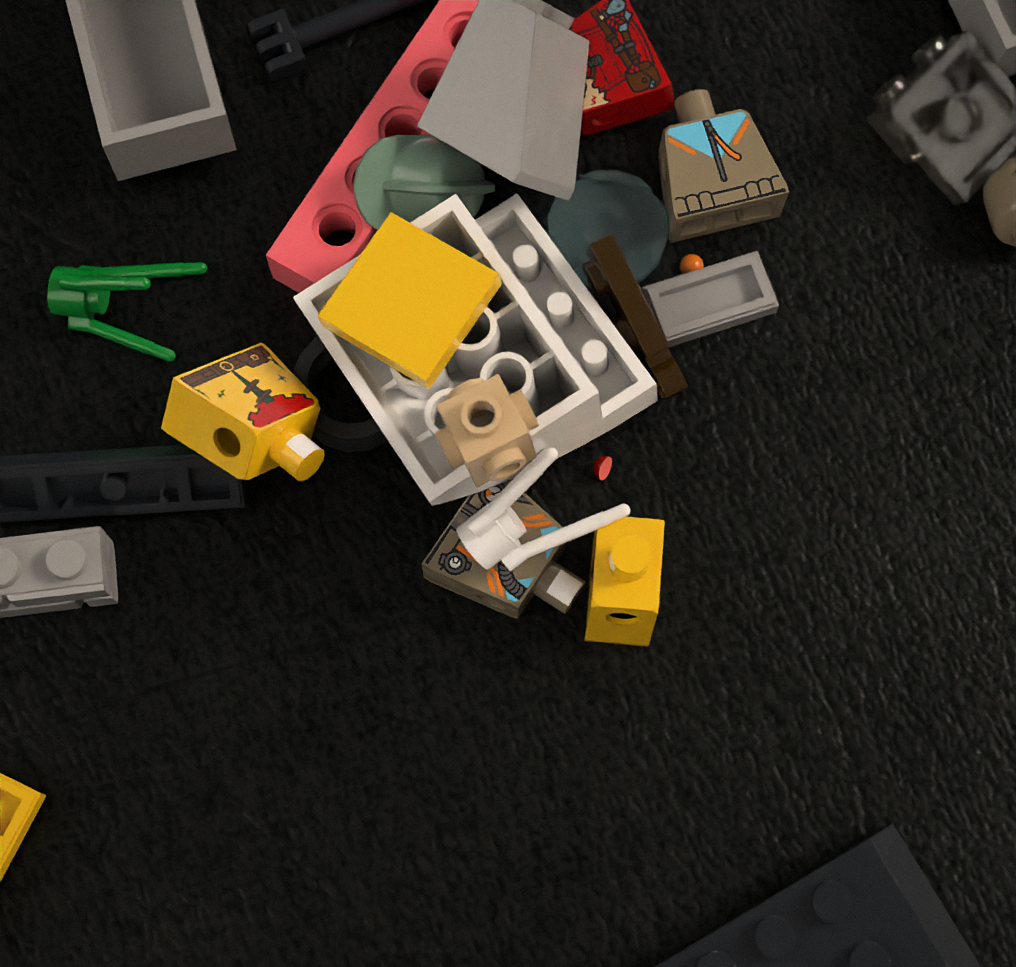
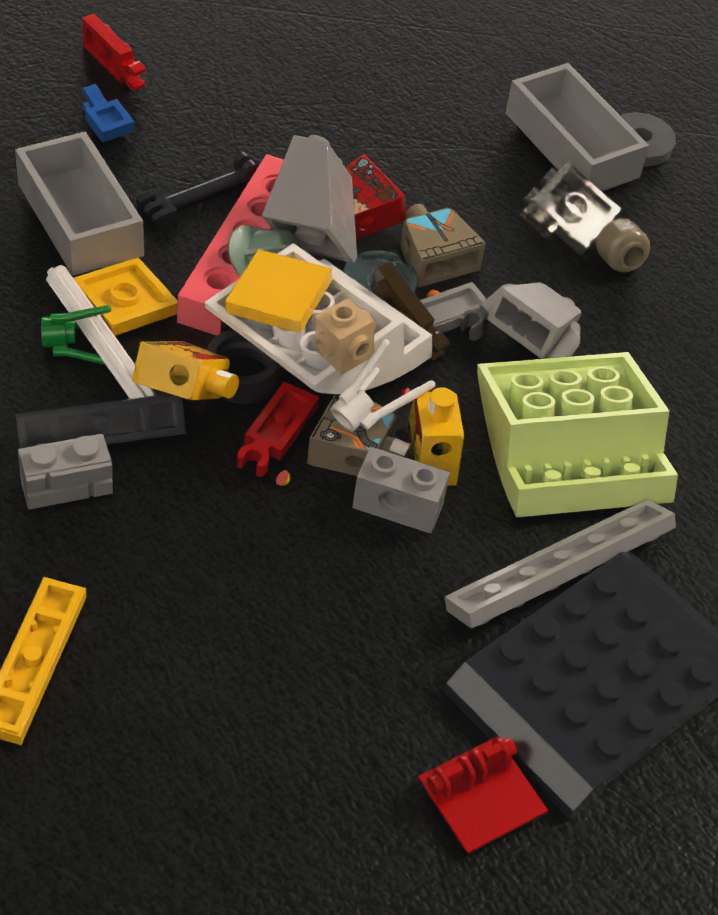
camera: 15 degrees left, 25 degrees down
none -> white axle [46,265,157,398]
none -> yellow tile [74,258,178,336]
none -> red plate [237,382,320,477]
none -> coral piece [276,470,290,486]
none -> light grey brick [352,446,450,534]
none -> light grey plate [445,499,676,629]
none -> light grey torso [460,282,581,359]
none -> yellowish green slope [477,352,678,517]

